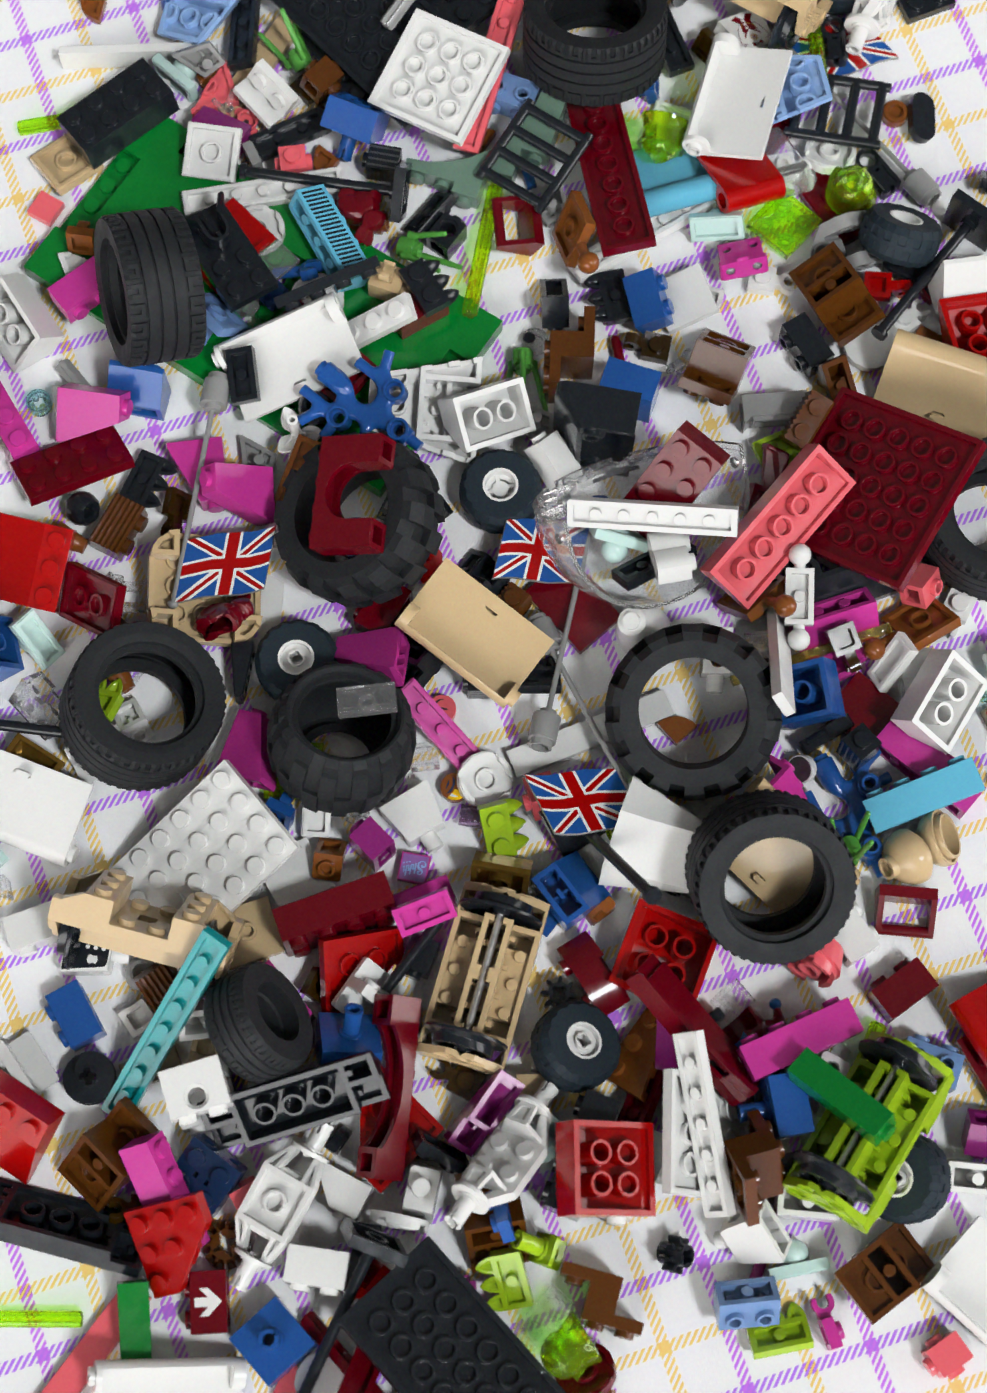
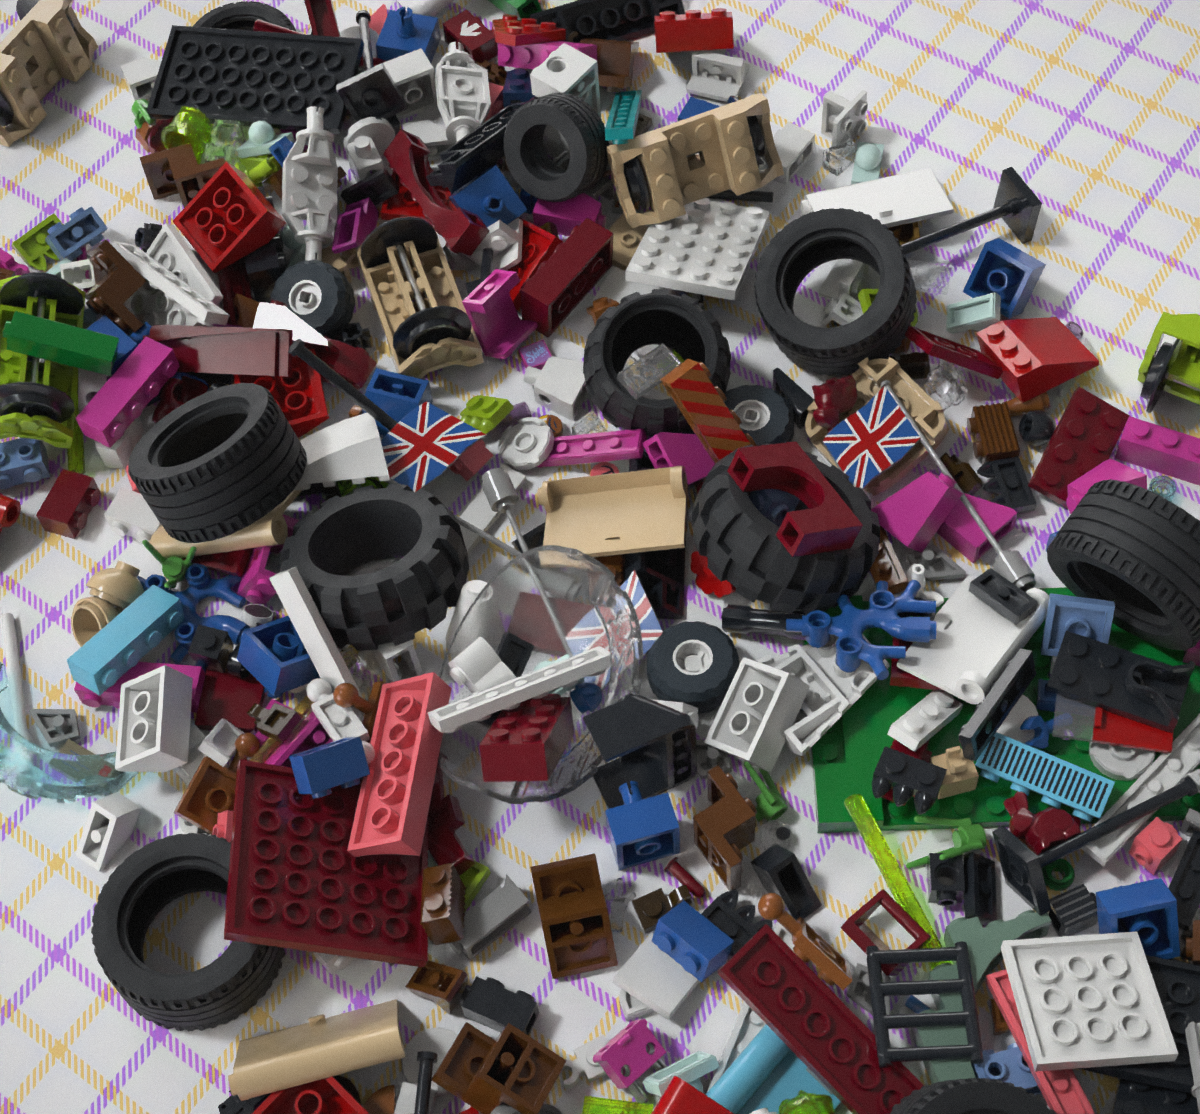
camera: 150 degrees right, 15 degrees down
black piece [63,1051,117,1106] -> none
dark pink slope [216,708,276,792] -> none
dark orange tile [313,145,340,170] -> none
magenta brick [349,816,396,873] -> none
pearl gold slope [470,850,533,895] -> none
dark red tile [874,884,938,939] -> none
none -> light aqua tile [237,121,295,159]
none -> slope [253,300,339,354]
none -> blue brick [289,737,370,799]
none -> dark orange brick [660,358,757,463]

